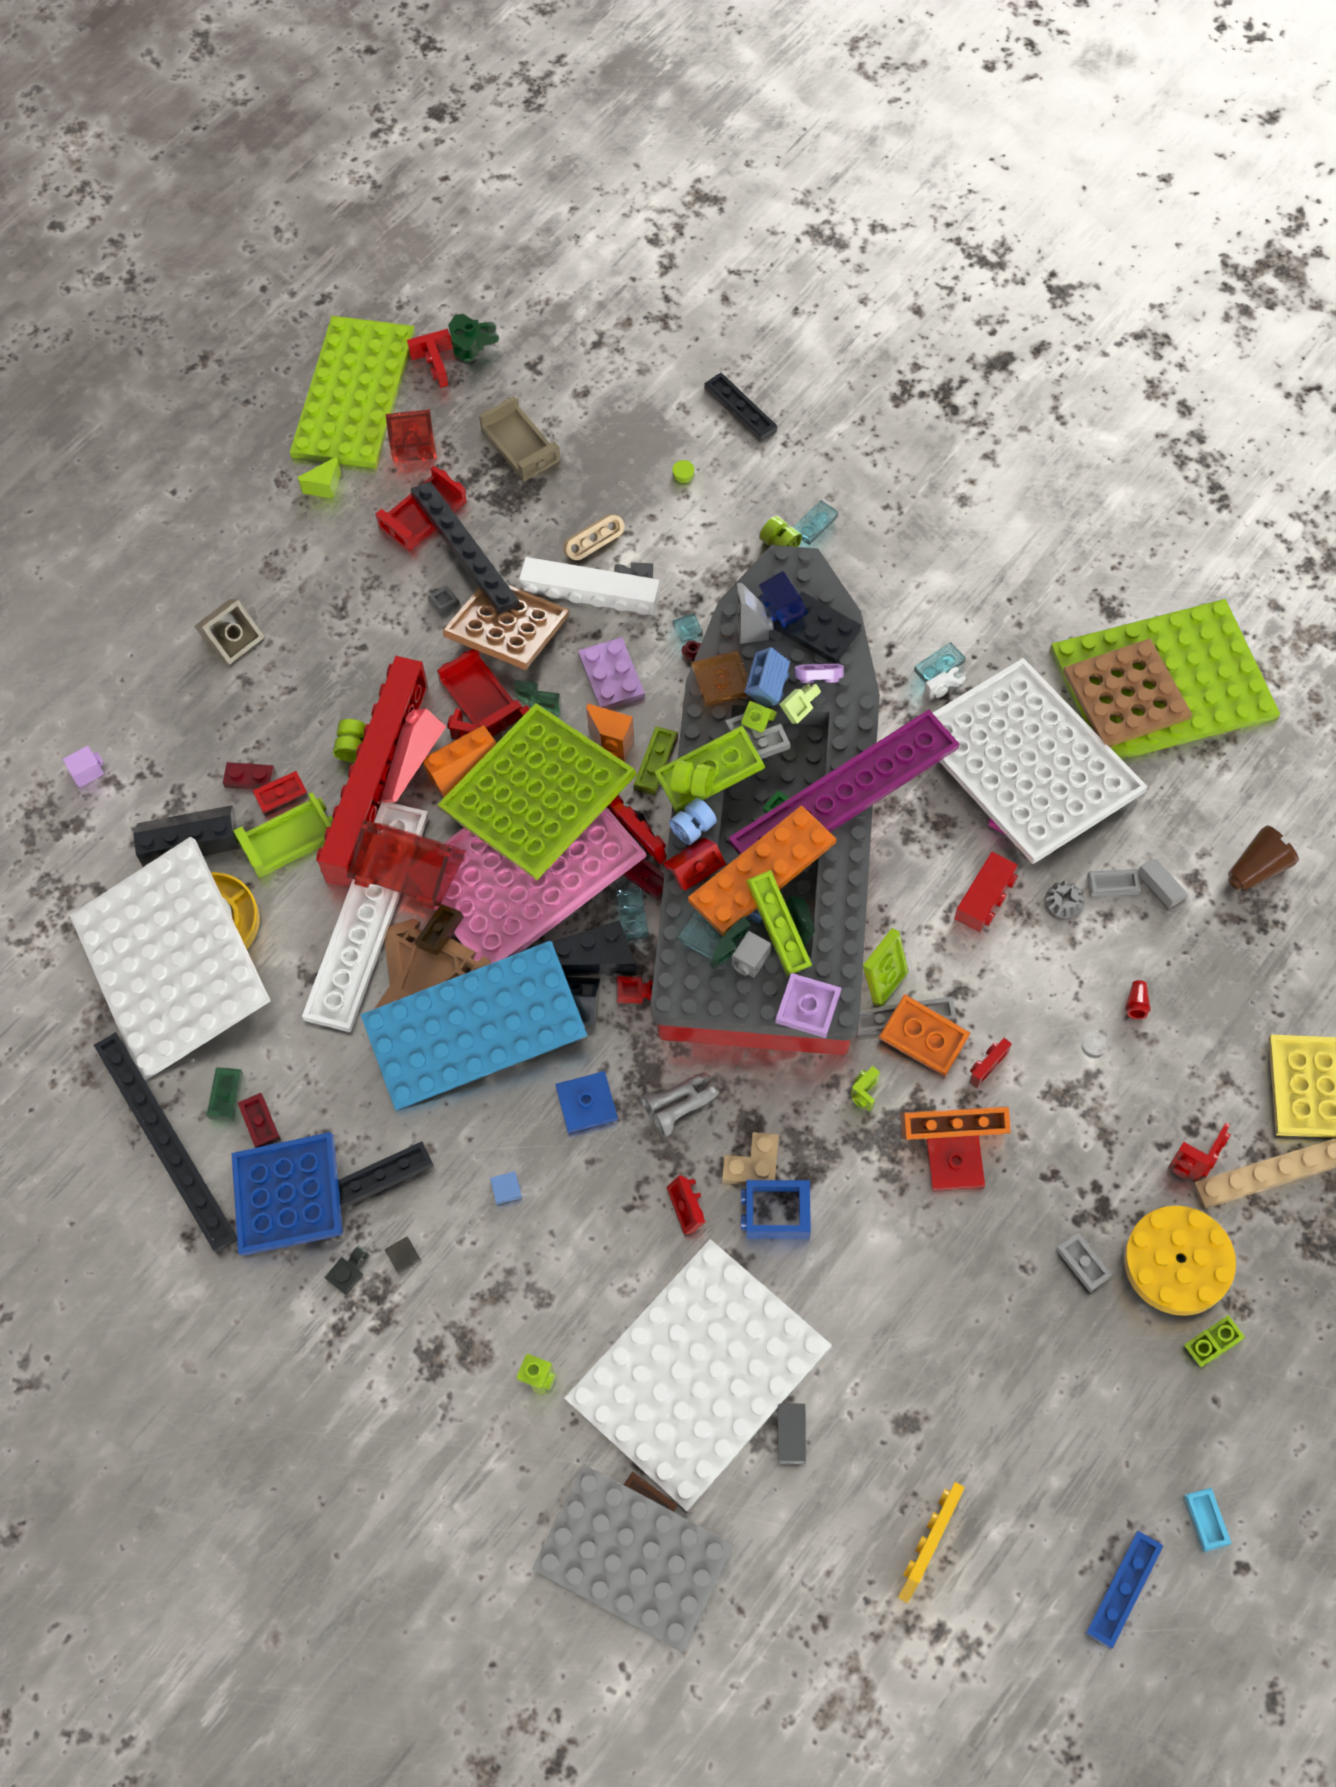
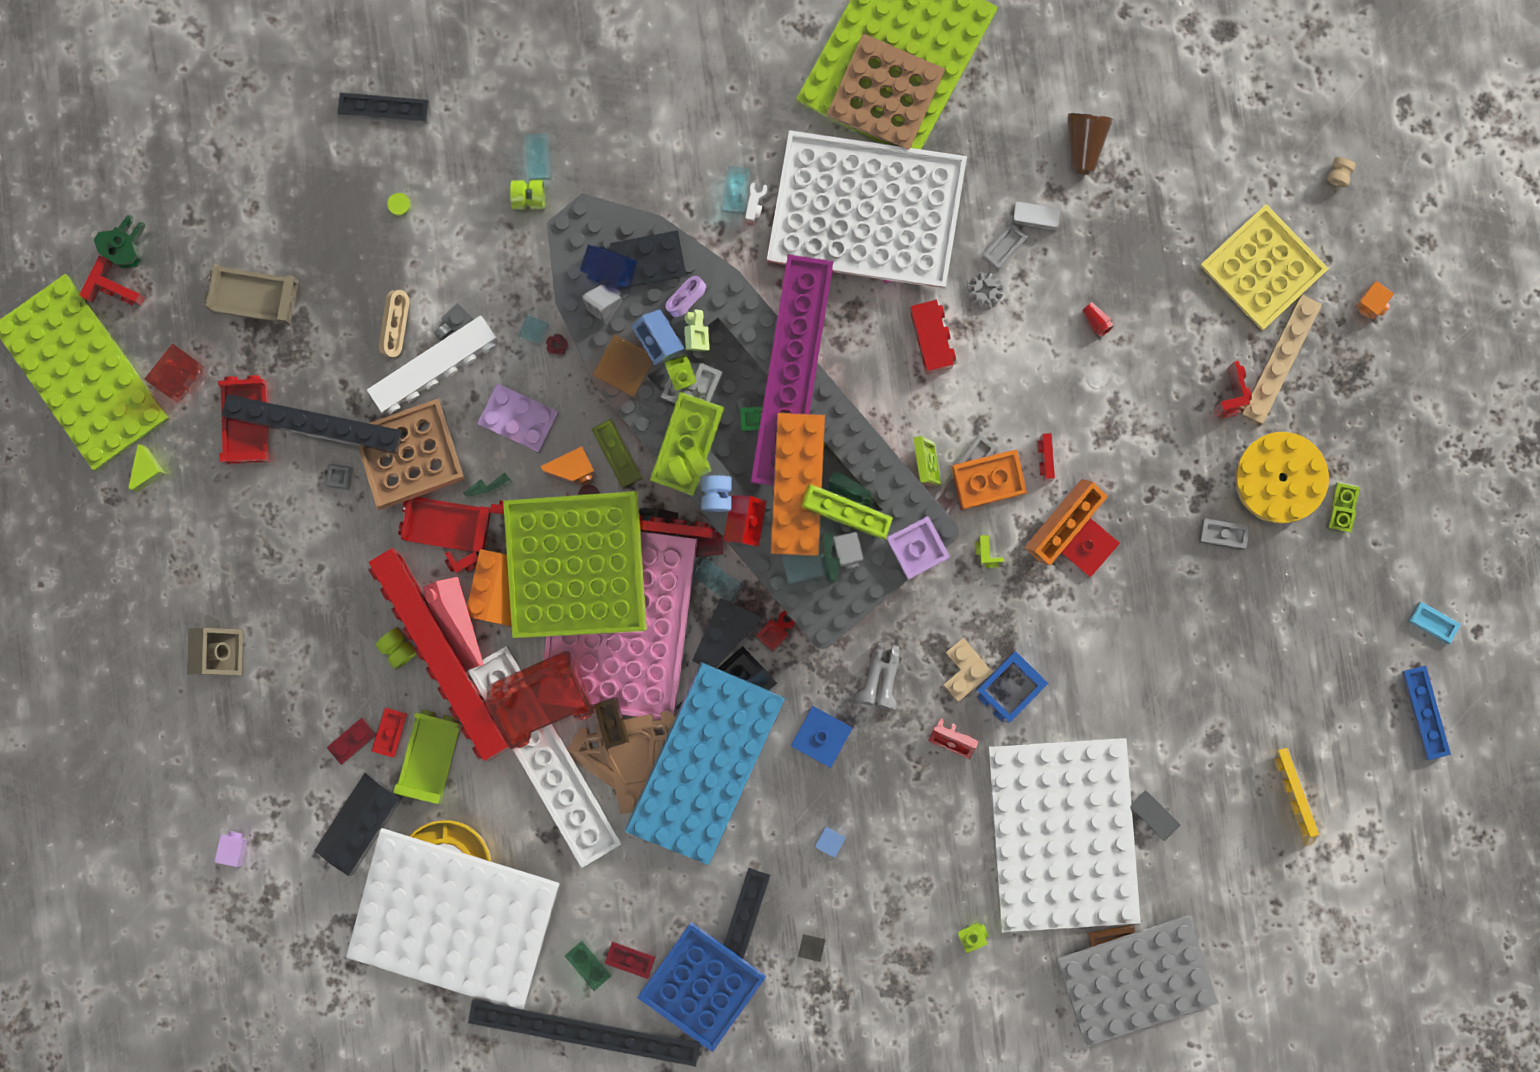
camera: 45 degrees left, 20 degrees up
pearl dark grey plate [324,1245,369,1296] -> none

